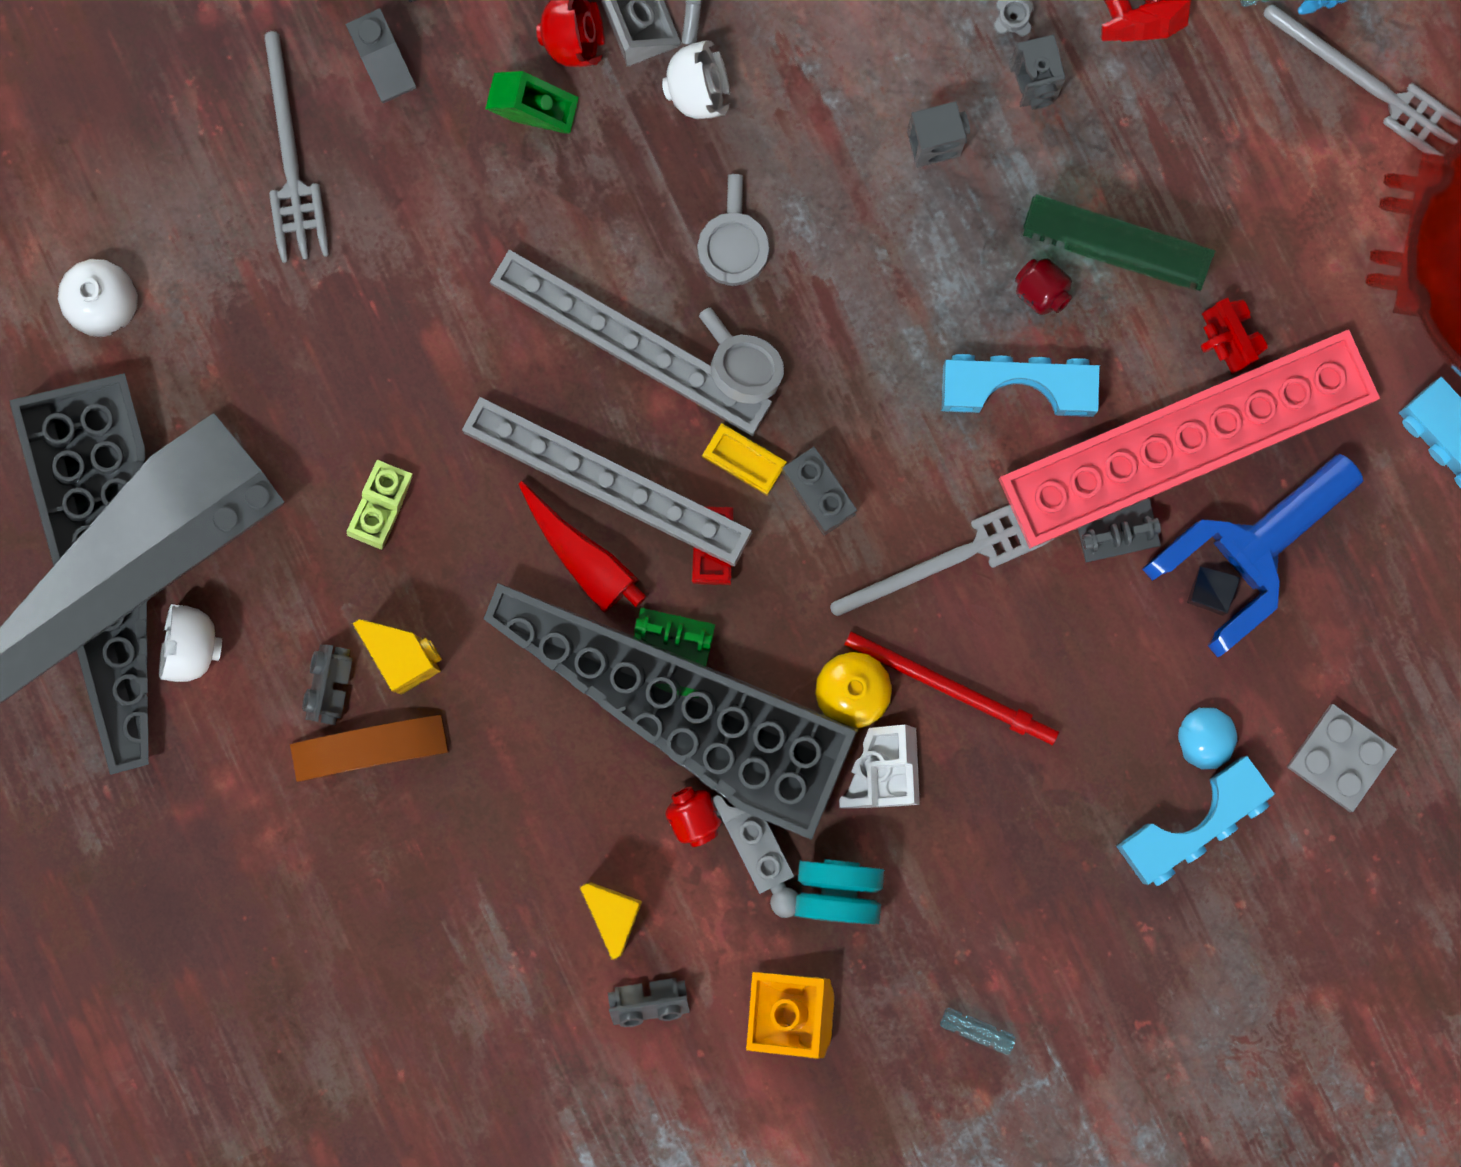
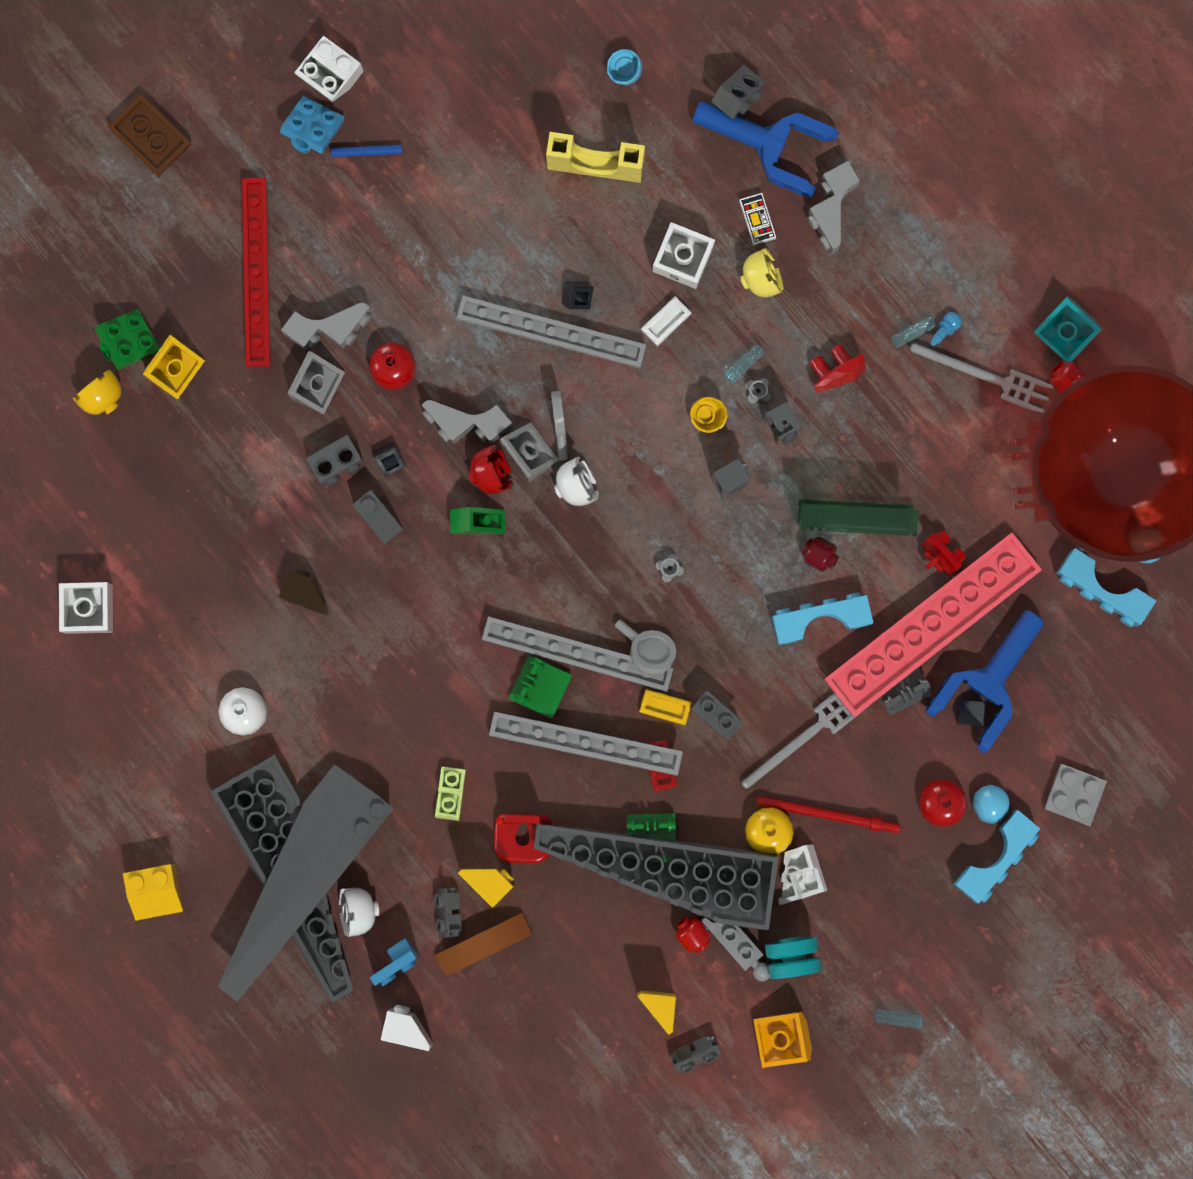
camera: 15 degrees left, 0 degrees up
light grey piece [265,31,329,263] -> none
red piece [518,481,647,613] -> none
light grey piece [697,174,769,286] -> none
none -> dark brown slope [279,569,328,616]
none -> dark azure plate [370,938,419,986]
none -> white slope [381,1005,433,1051]
none -> red piece [494,813,552,863]
none -> green hinge [509,655,572,719]
none -> light grey plate [656,554,684,582]
none -> yellow hair [690,397,728,433]
none -> red cylinder [919,779,967,827]

